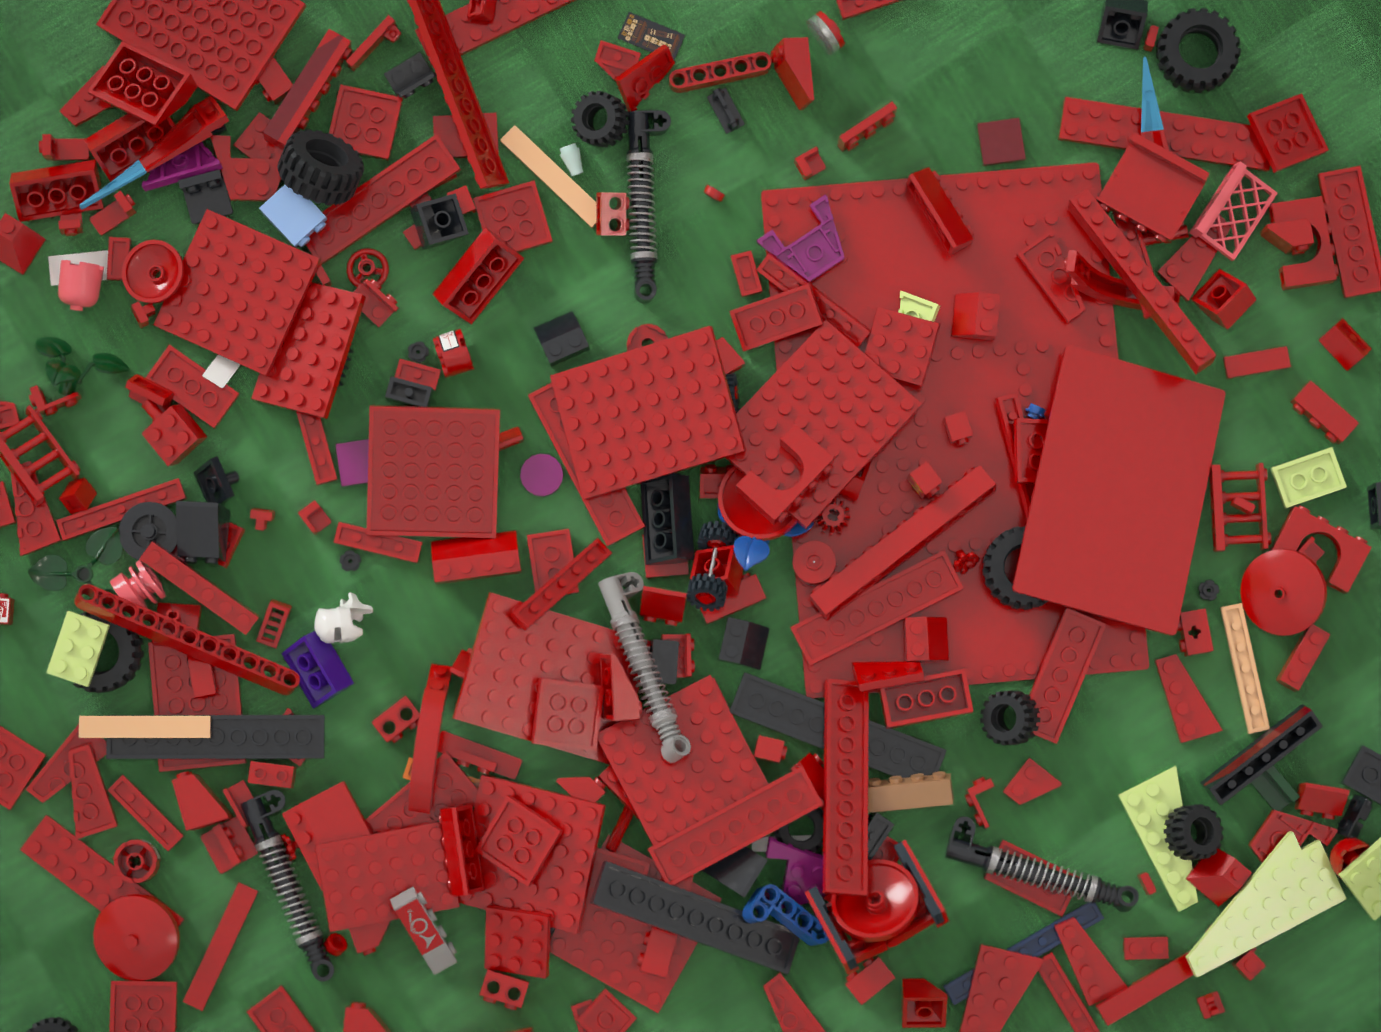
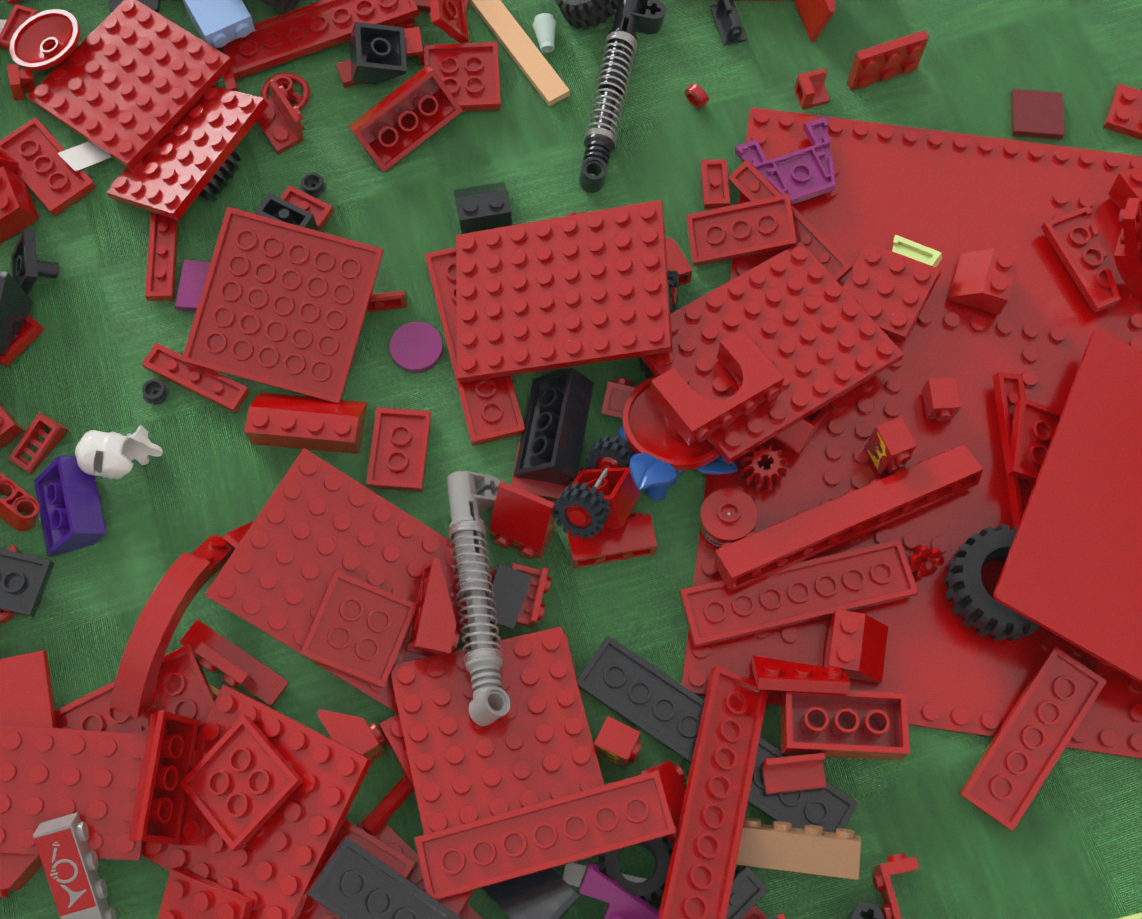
camera: 15 degrees right, 15 degrees down
red tile [250,508,275,531] -> none
red panel [298,500,332,535] -> none
red brick [371,695,420,743] -> none
red brick [433,328,474,378] -> none
red tile [510,538,612,631] -> none
brick [596,192,629,236] -> none
black slope [718,617,770,670] -> none
red slope [906,167,974,256] -> none
black tyre [980,691,1040,745] -> none
red wing [1002,758,1062,805] -> none
blue plate [1025,403,1046,419] -> none
none -> red panel [760,753,827,795]

